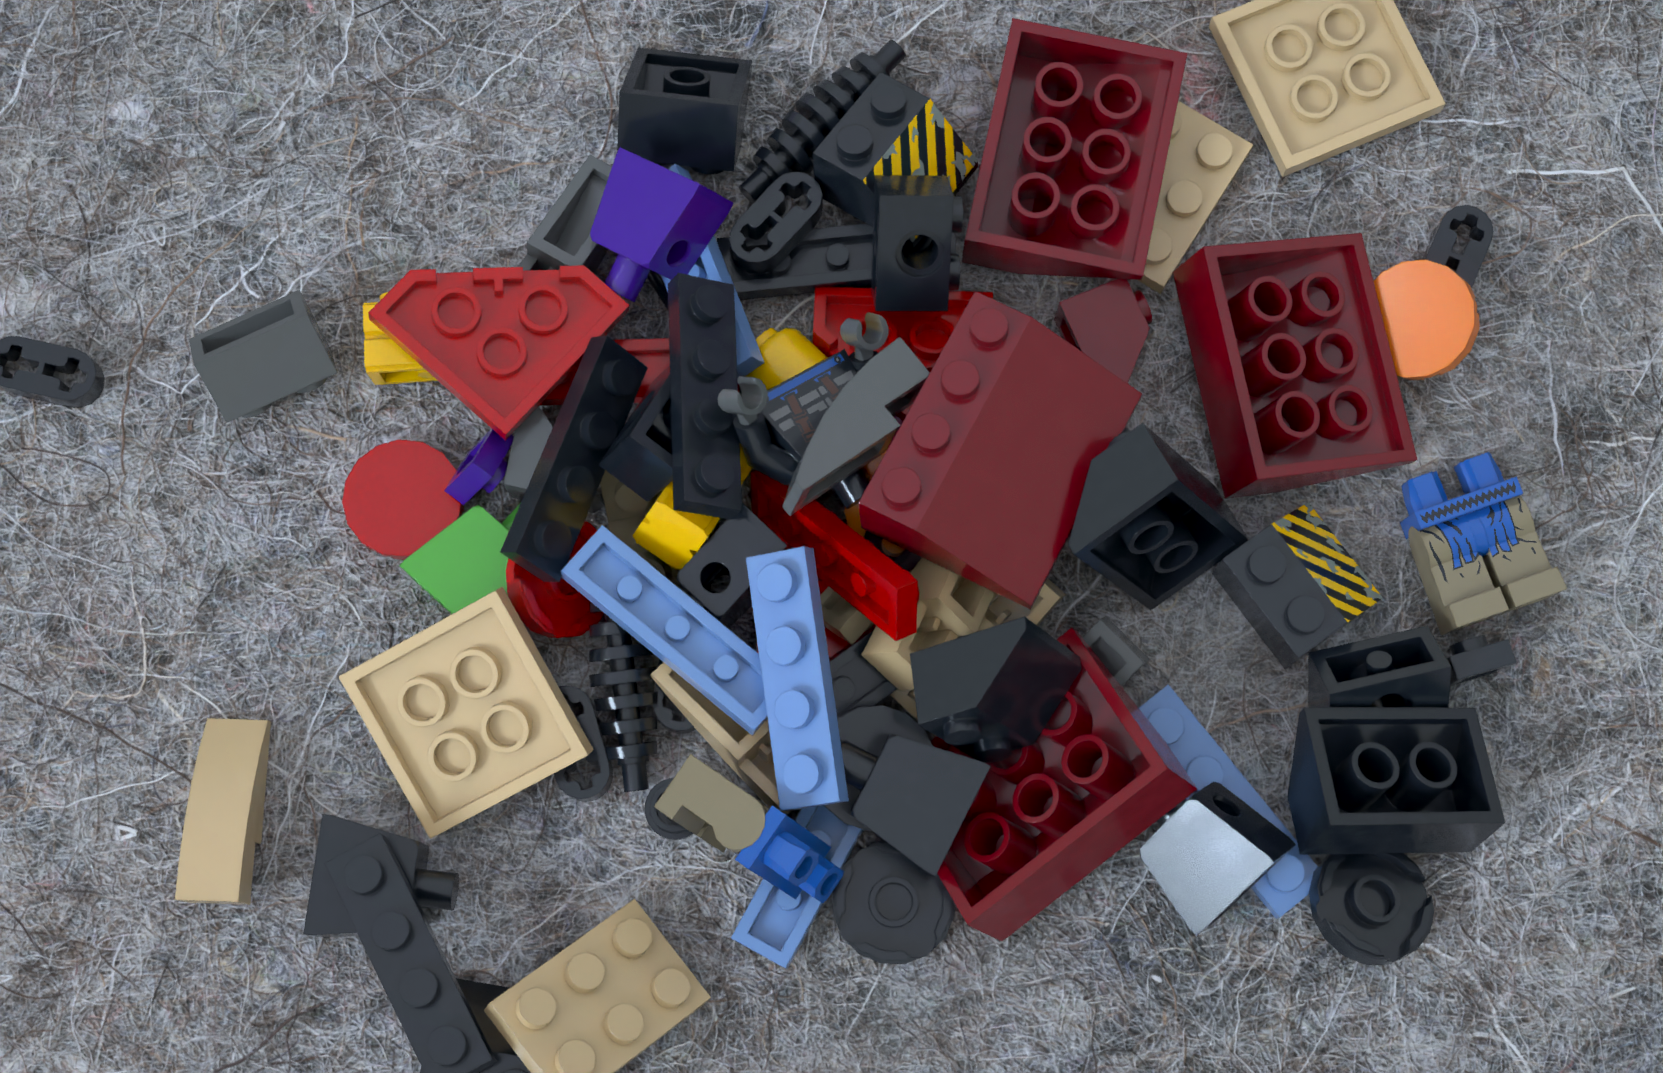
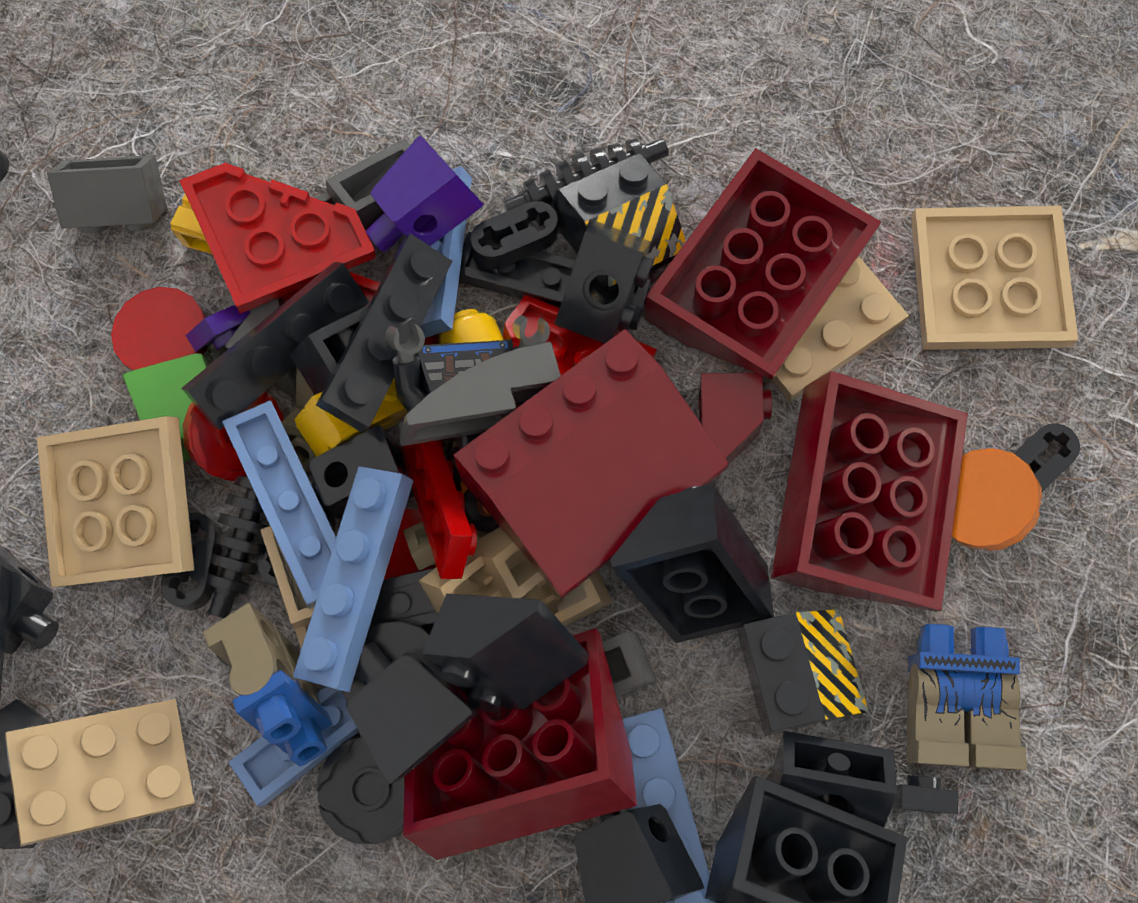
camera: 30 degrees right, 5 degrees down
black slope [617,47,752,174] -> none

